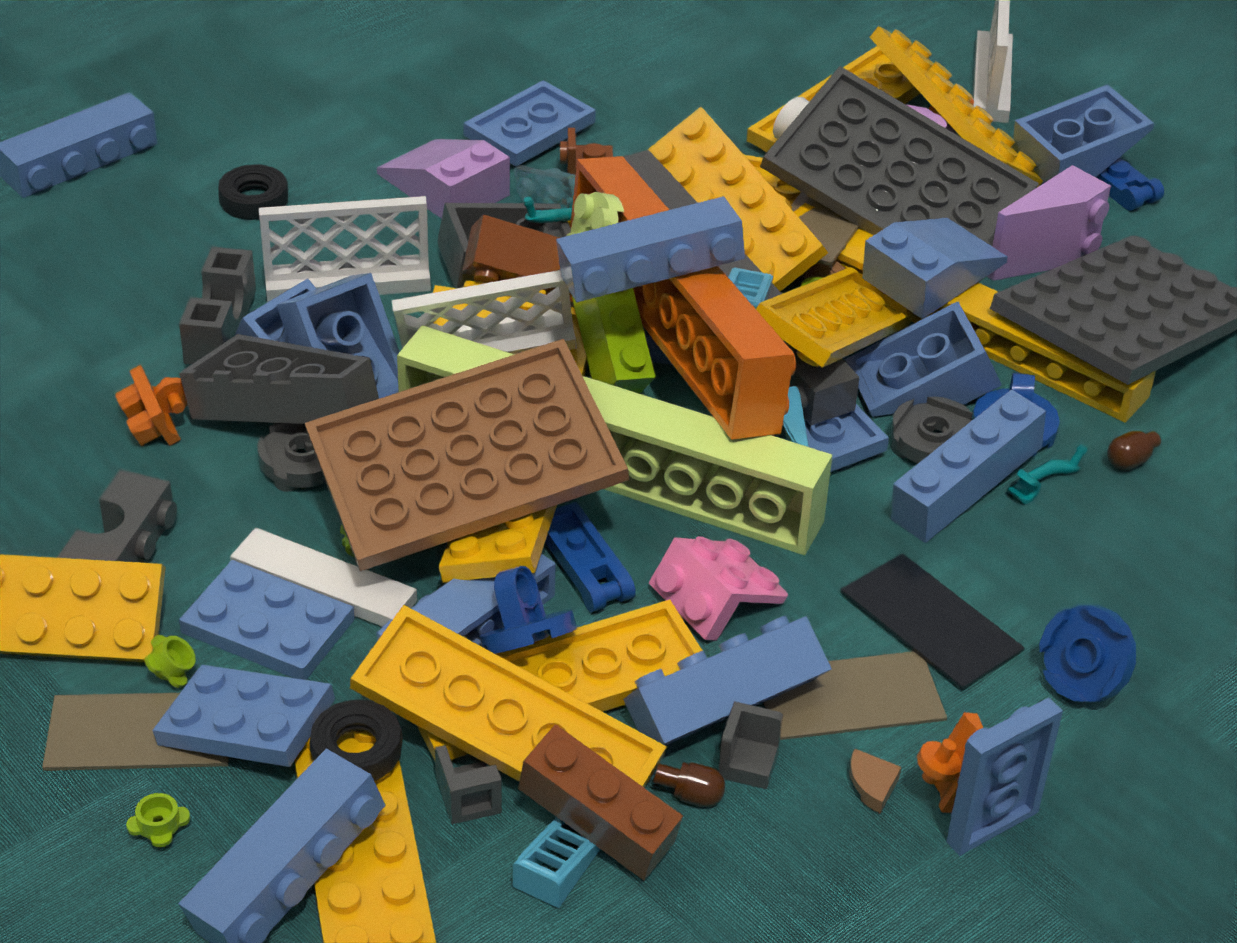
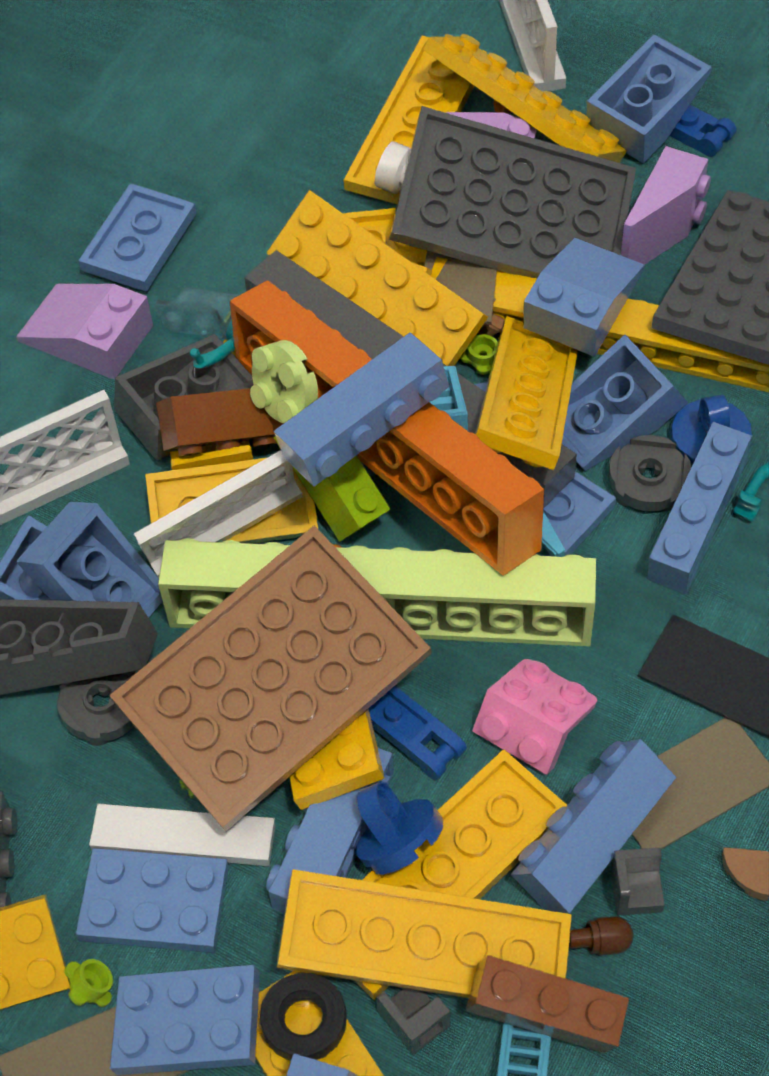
camera: 15 degrees left, 15 degrees up
dark orange bracket [560,128,613,179] -> none

